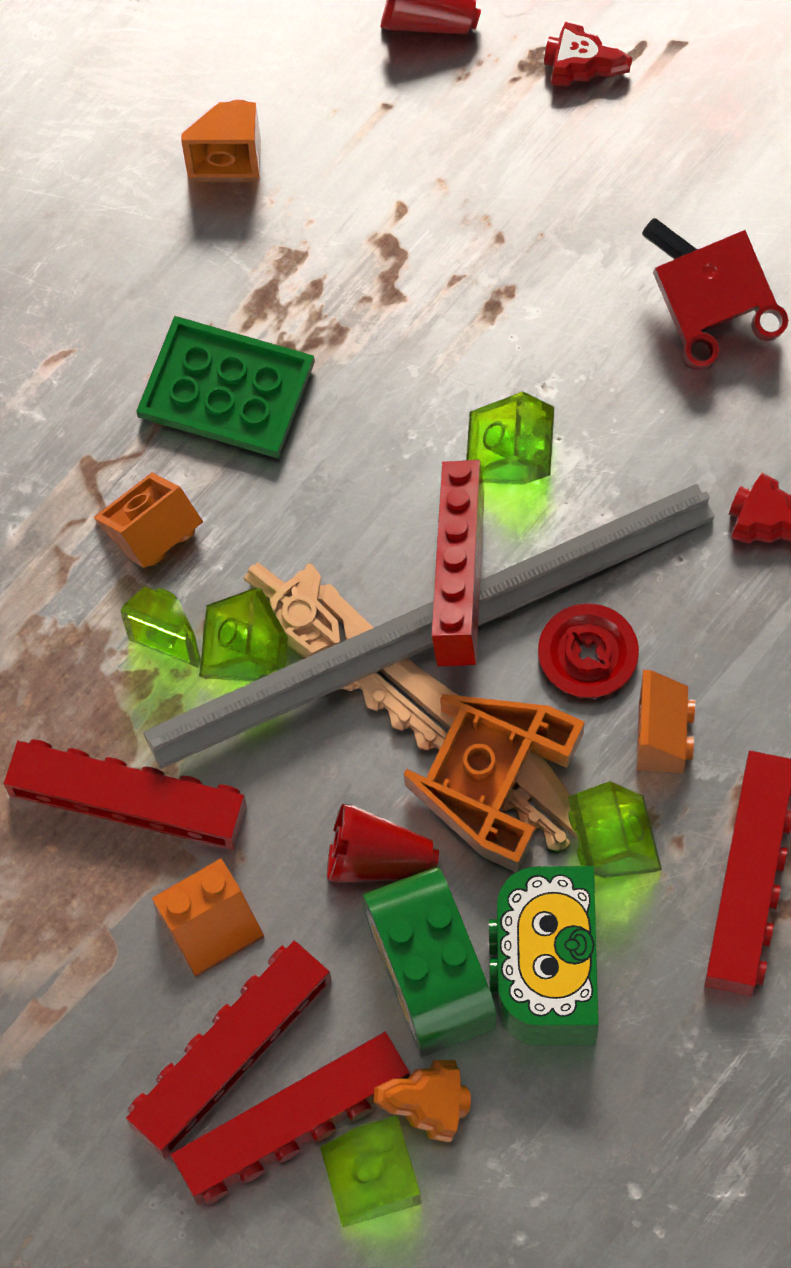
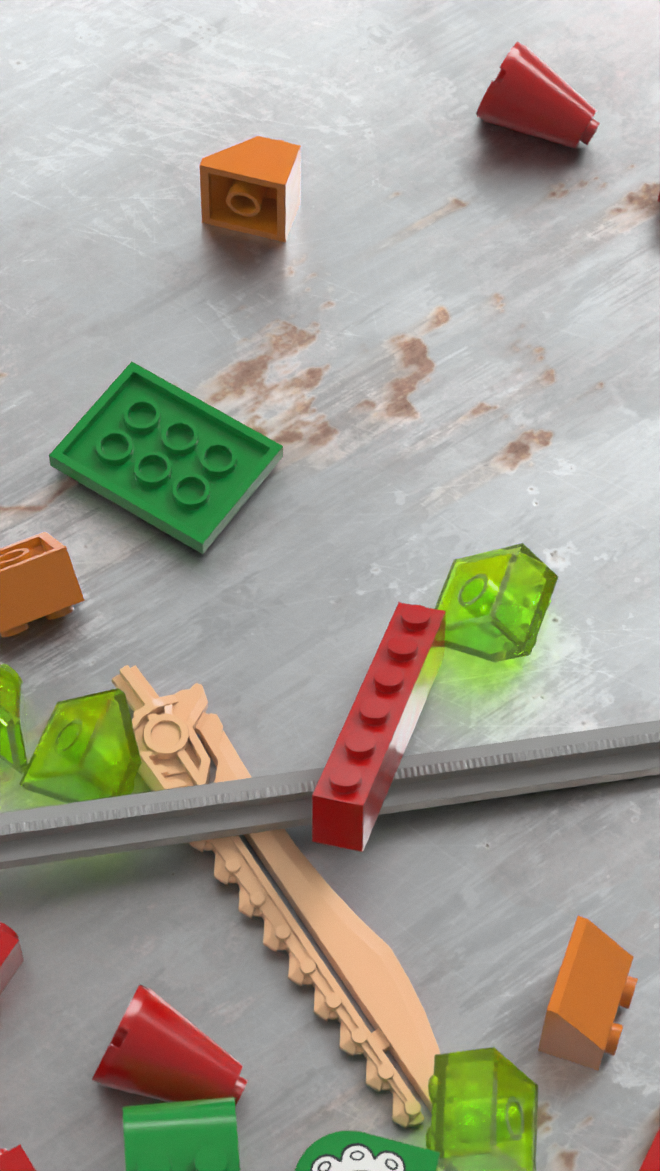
camera: 10 degrees right, 10 degrees down
orange wedge [404,694,585,872] -> none
red gear [538,603,639,700] -> none

